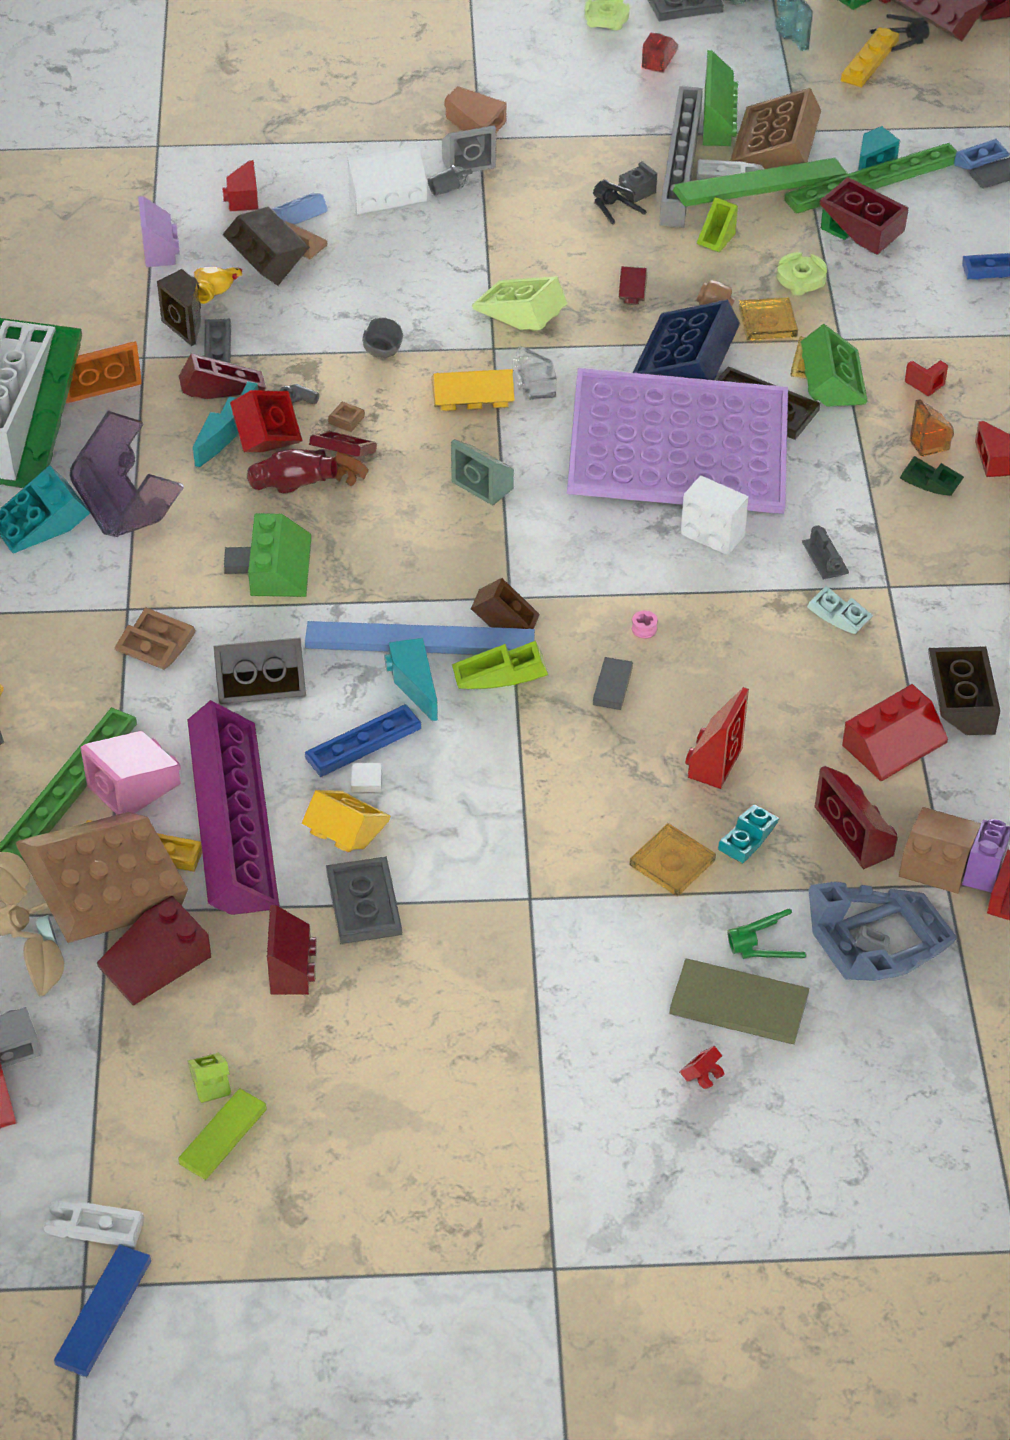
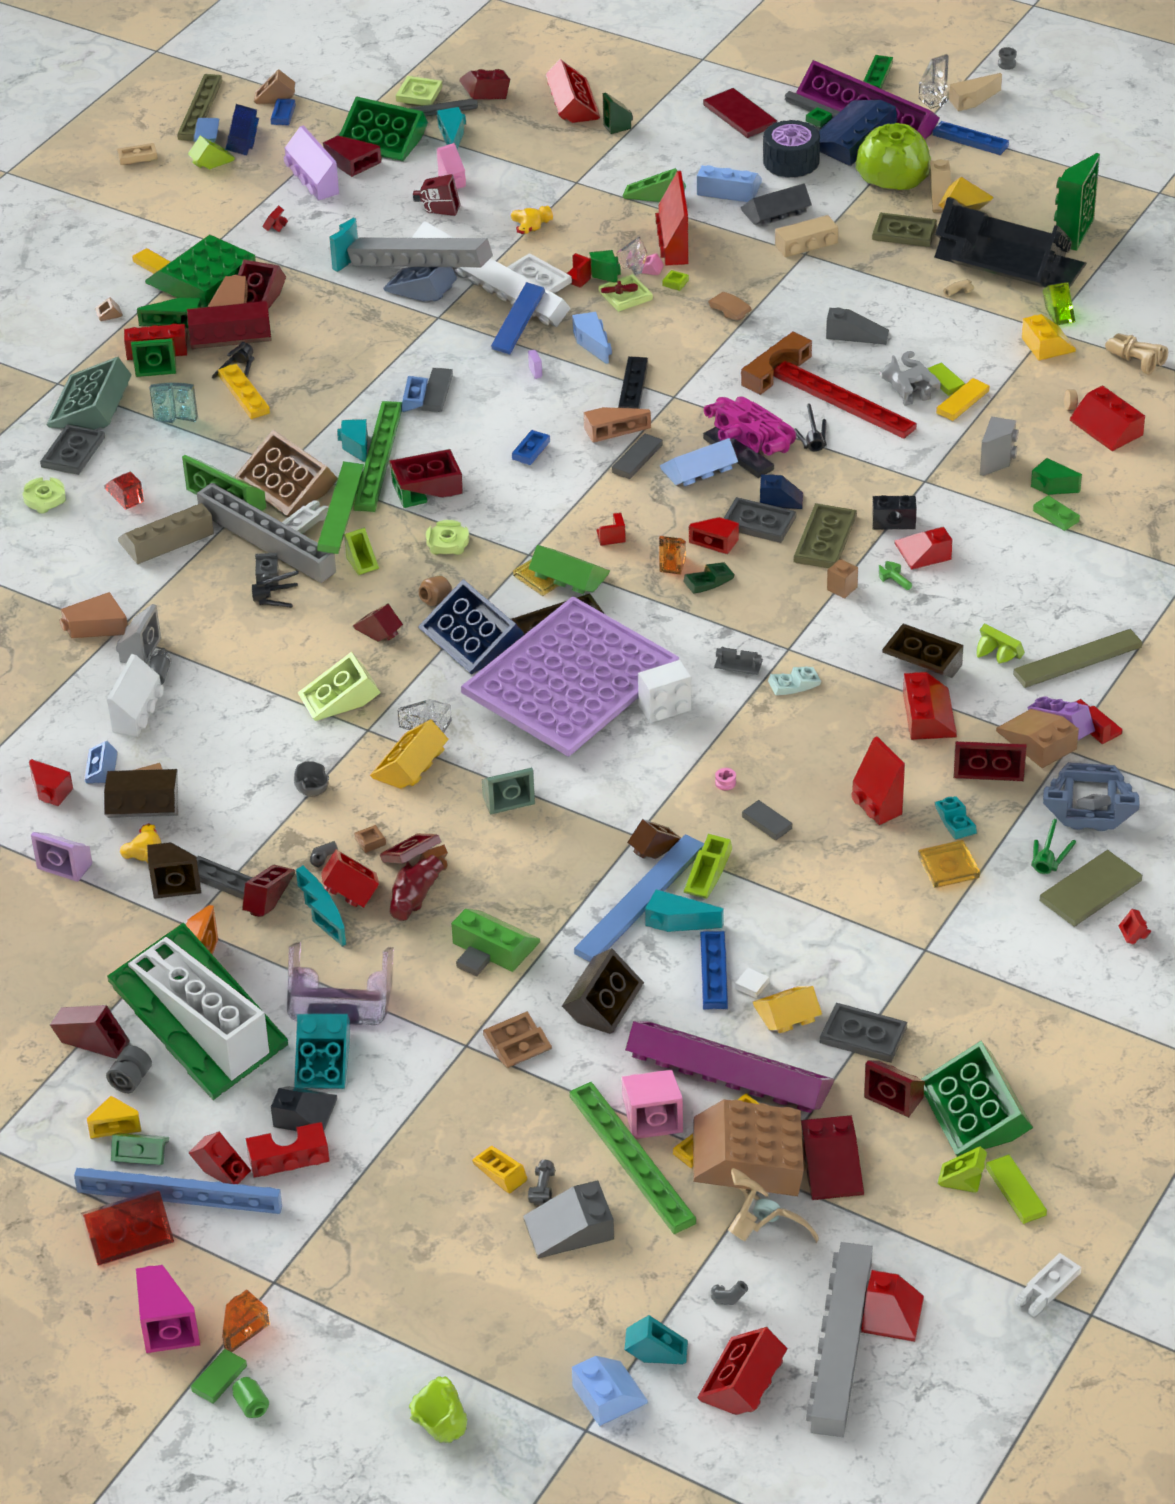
camera: 55 degrees left, 5 degrees down
blue tile [54,1244,151,1377] -> none
clear yellow tile [739,297,798,340] -> none
none -> dark tan slope [118,503,214,565]
none -> green slope [921,1040,1033,1157]

